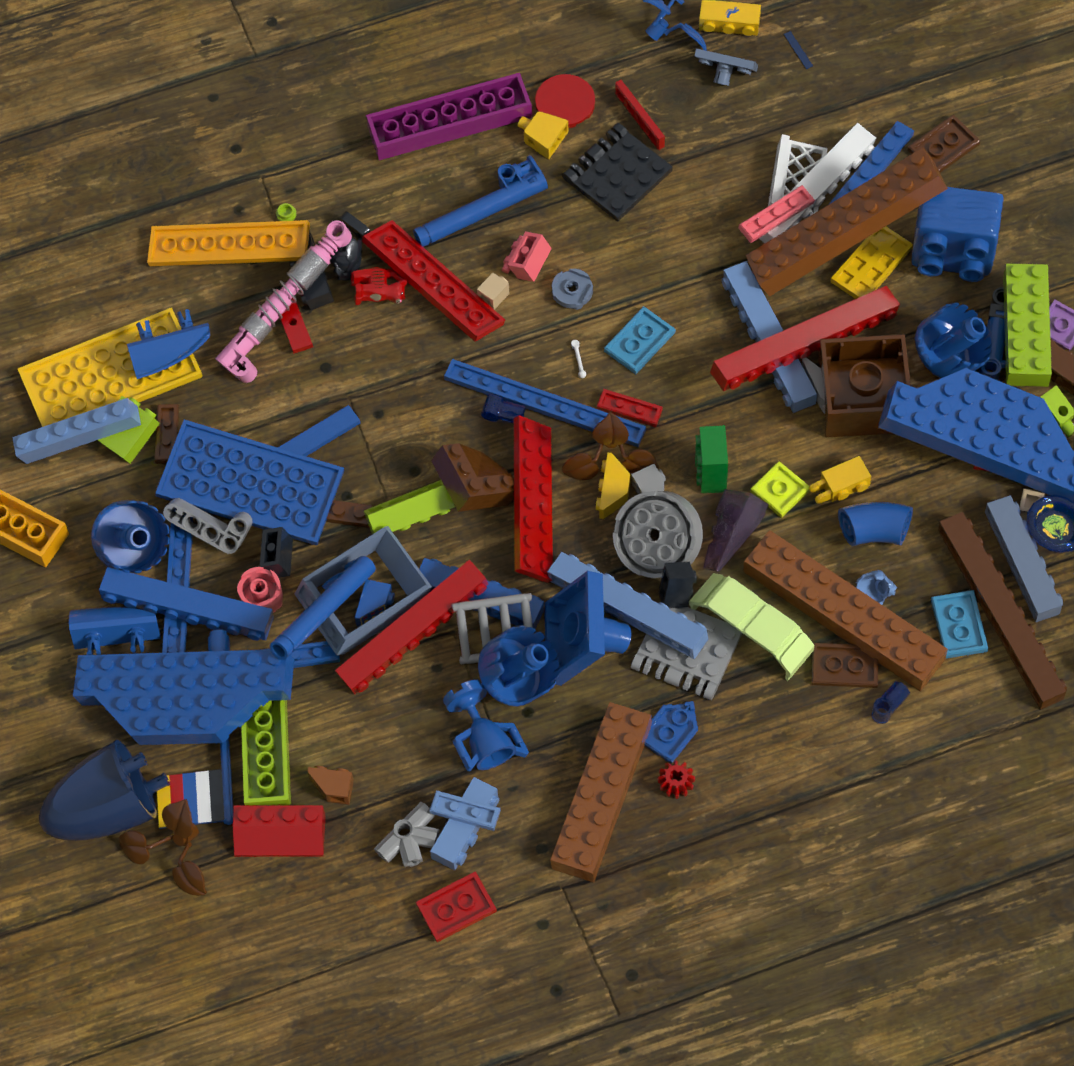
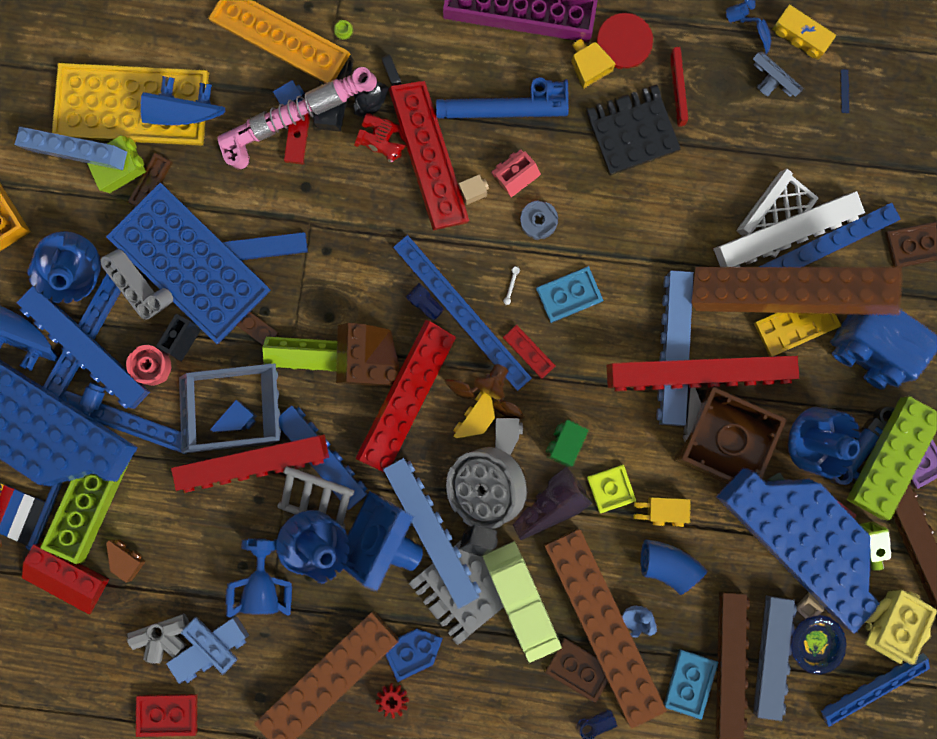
camera: 25 degrees right, 20 degrees up
blue piece [270,556,376,660] -> none
coral tile [738,185,815,243] -> none
none -> blue brick [273,80,304,107]

